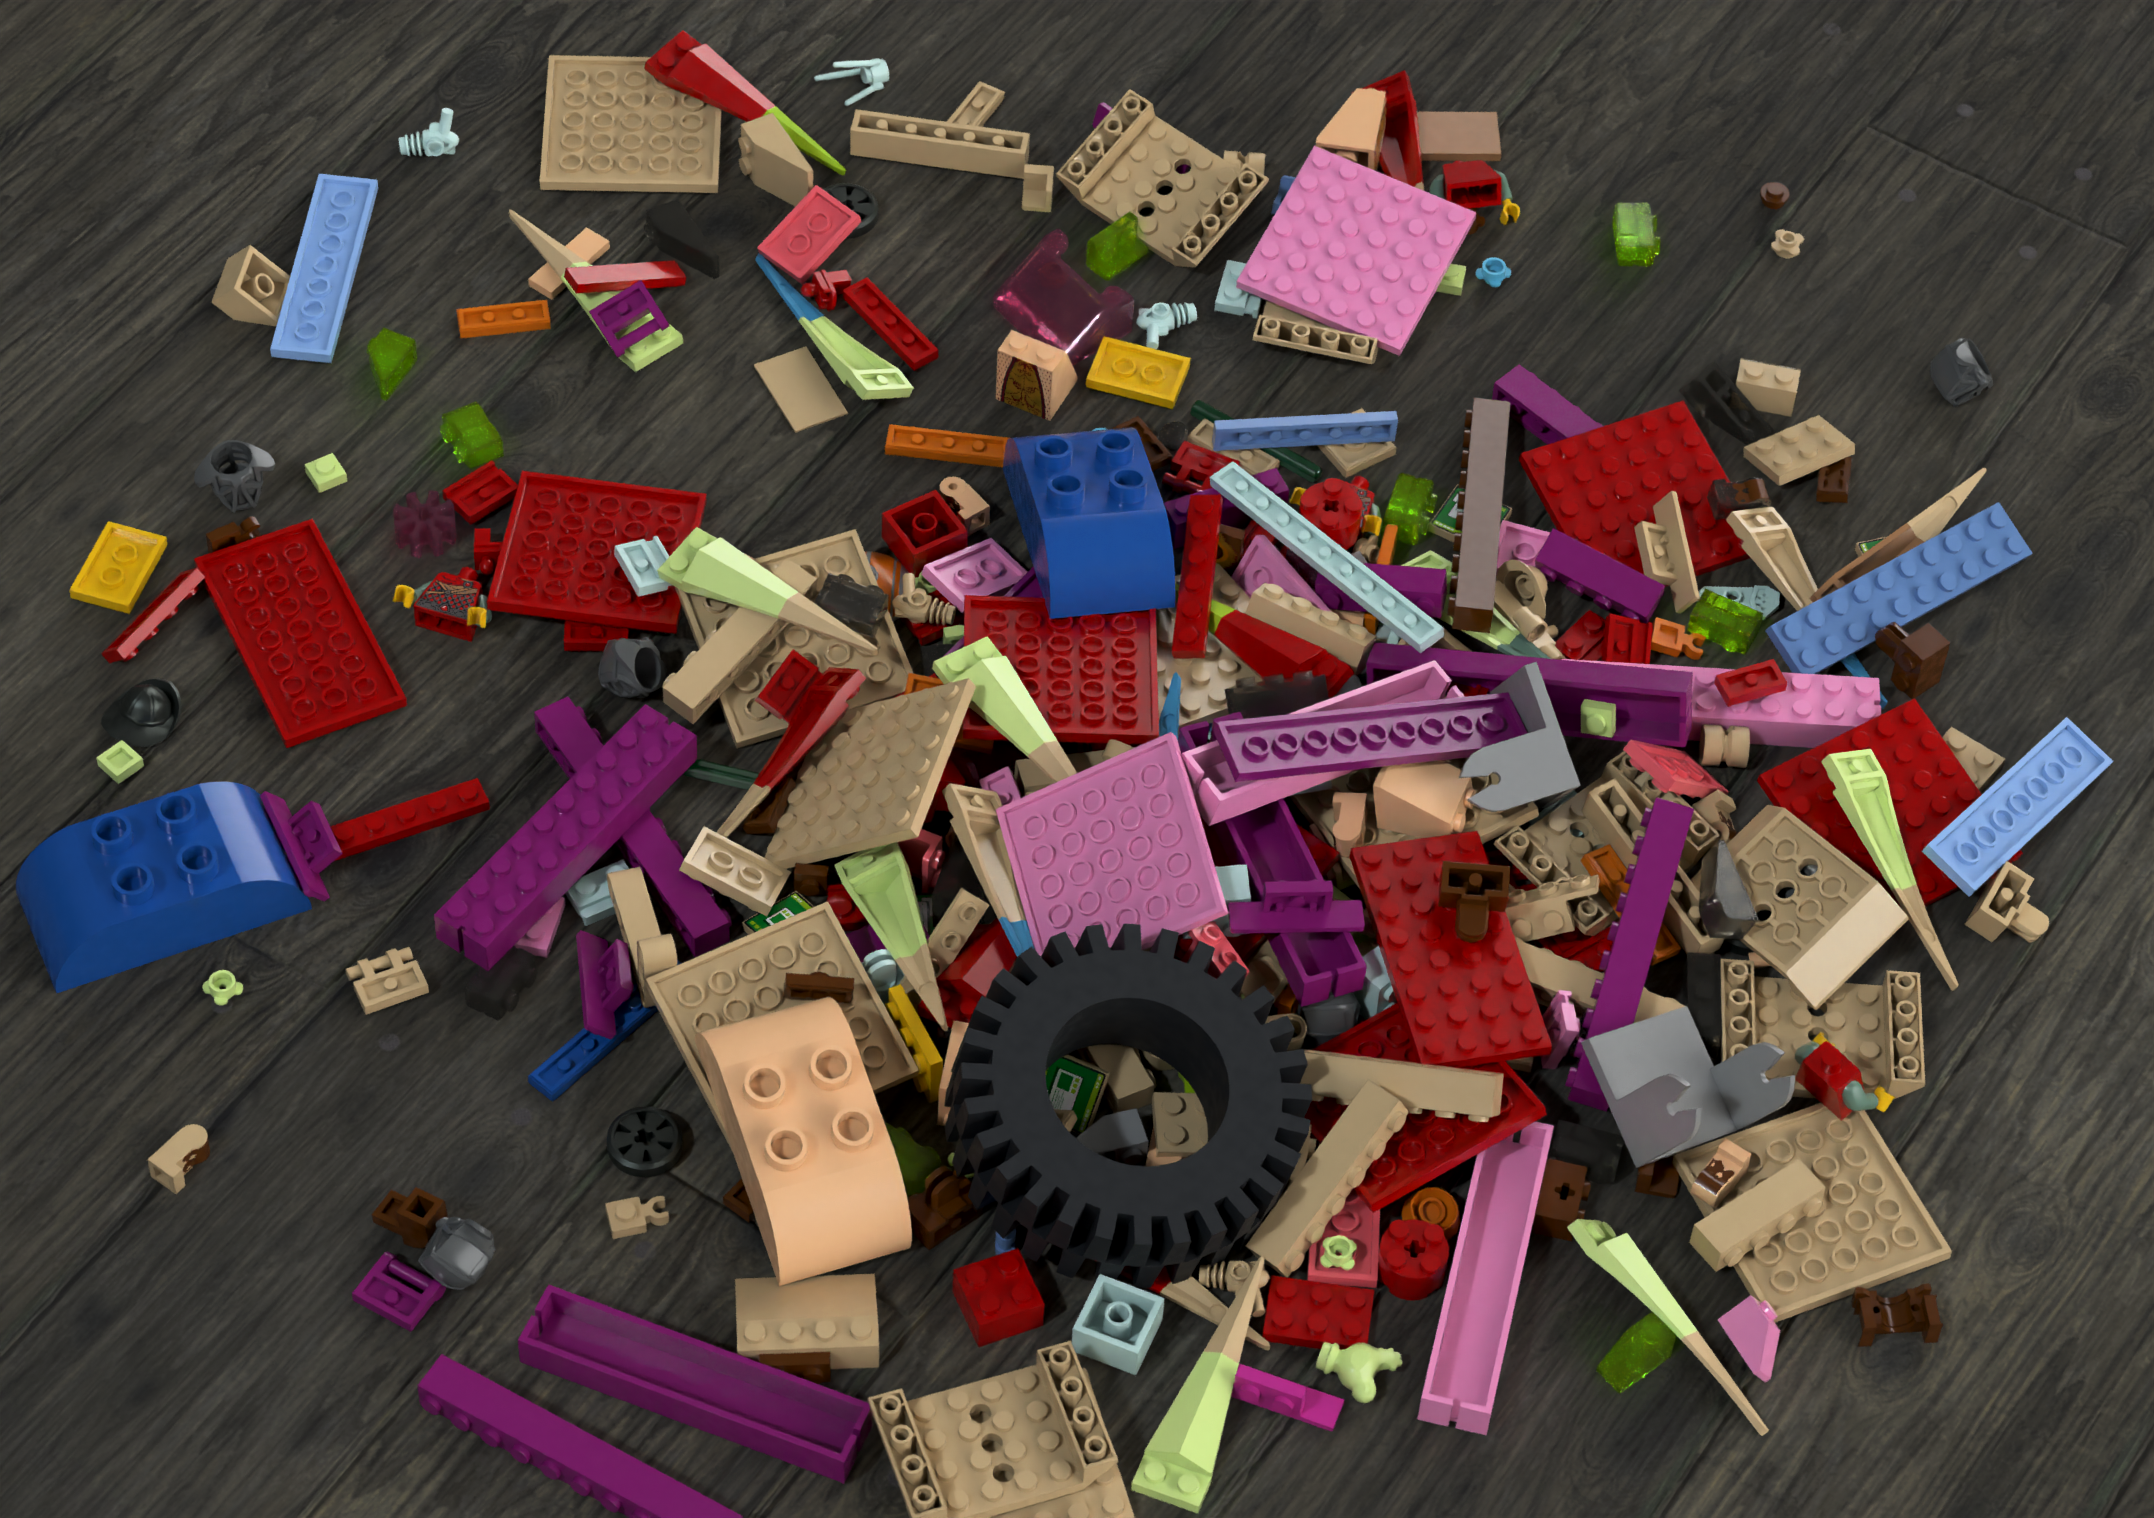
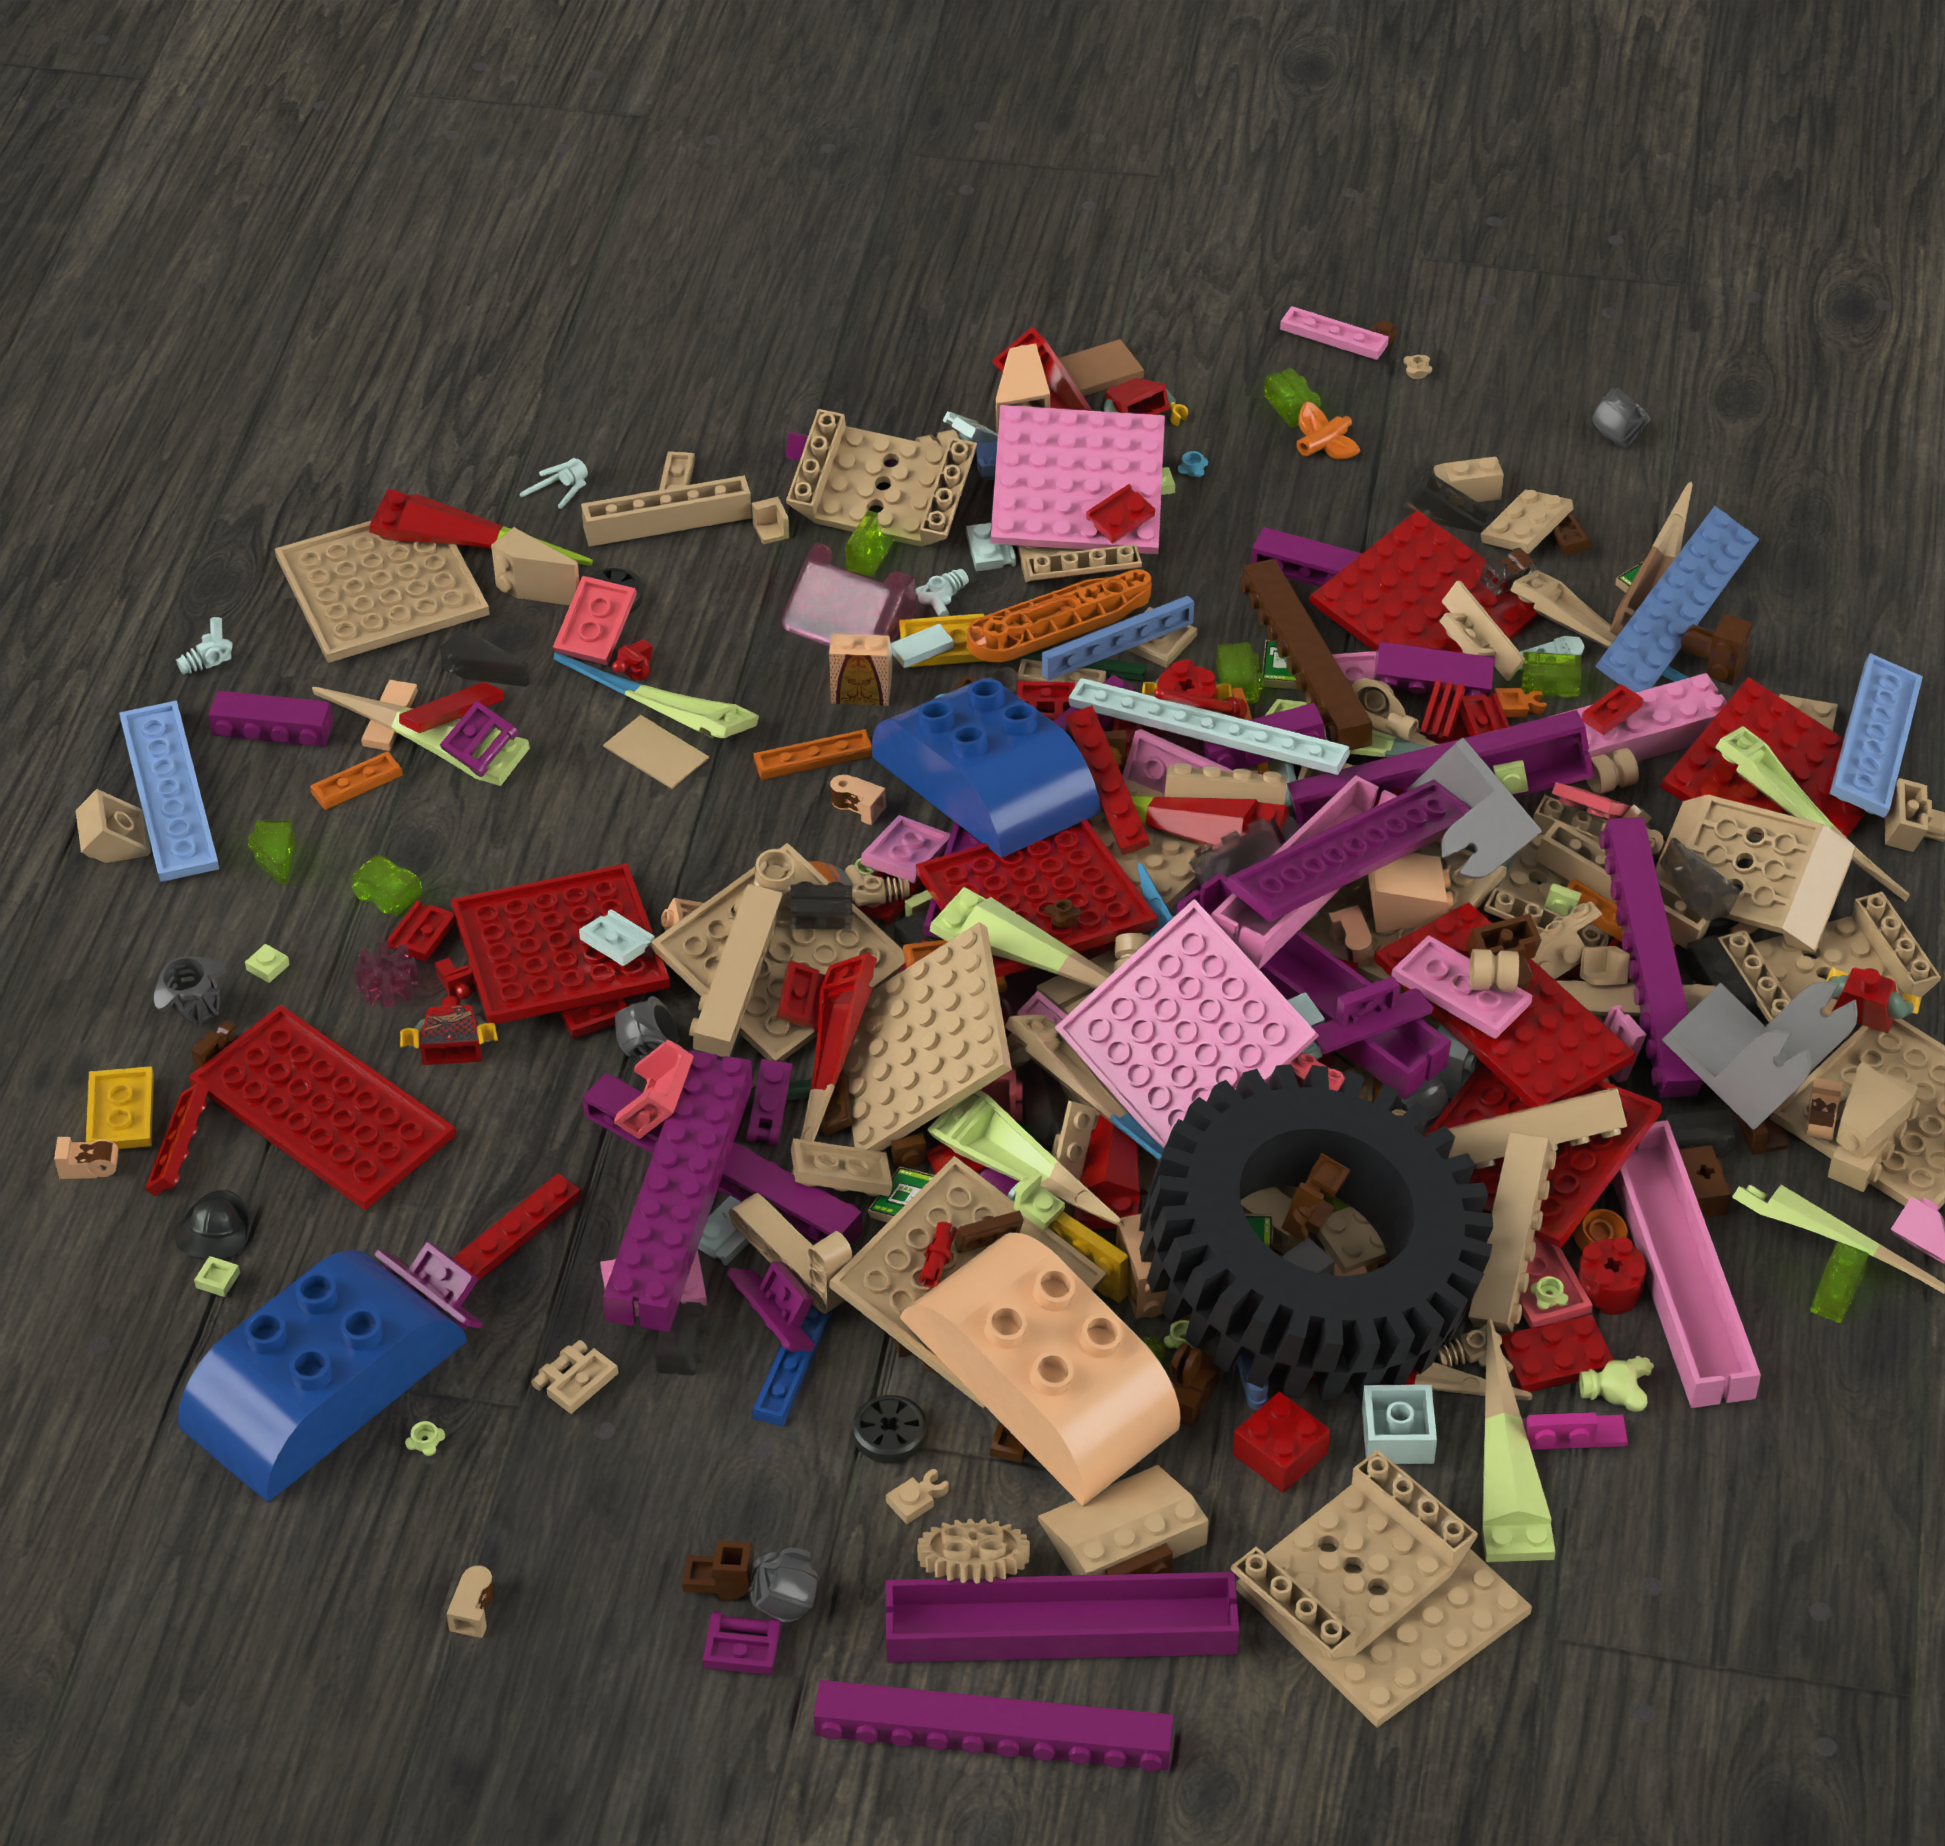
camera: 20 degrees left, 5 degrees down
yellowish green plate [657,527,878,655] -> none
red plate [843,277,939,371] -> none
red brick [882,490,968,578] -> none
none -> light nougat leg [54,1137,119,1179]
none -> magenta brick [208,690,333,747]
none -> coral panel [614,1040,694,1139]
none -> magenta plate [746,1059,792,1146]
none -> tan wheel [754,849,795,904]
none -> light aqua tile [890,624,954,668]
none -> tan gear [917,1519,1030,1583]
none -> red pin [918,1222,957,1288]
none -> light aqua plate [943,411,998,443]
none -> orange beam [967,569,1152,663]
none -> yellowish green bracket [1013,1171,1065,1231]
none -> reddish brown plate [1045,898,1081,928]
none -> red plate [1086,484,1155,544]
none -> red piece [1154,687,1247,719]
none -> bright pink plate [1280,306,1389,360]
none -> reddish brown piece [1281,1153,1350,1242]
none -> orange plant [1297,401,1360,460]
none -> bright pink plate [1391,935,1533,1039]
none -> red tile [1420,680,1465,741]
none -> tan wheel [1469,949,1519,992]
none -> yellowish green plate [1544,883,1582,916]
none -> tan panel [1580,946,1630,985]
none -> tan slope [1836,1062,1914,1159]

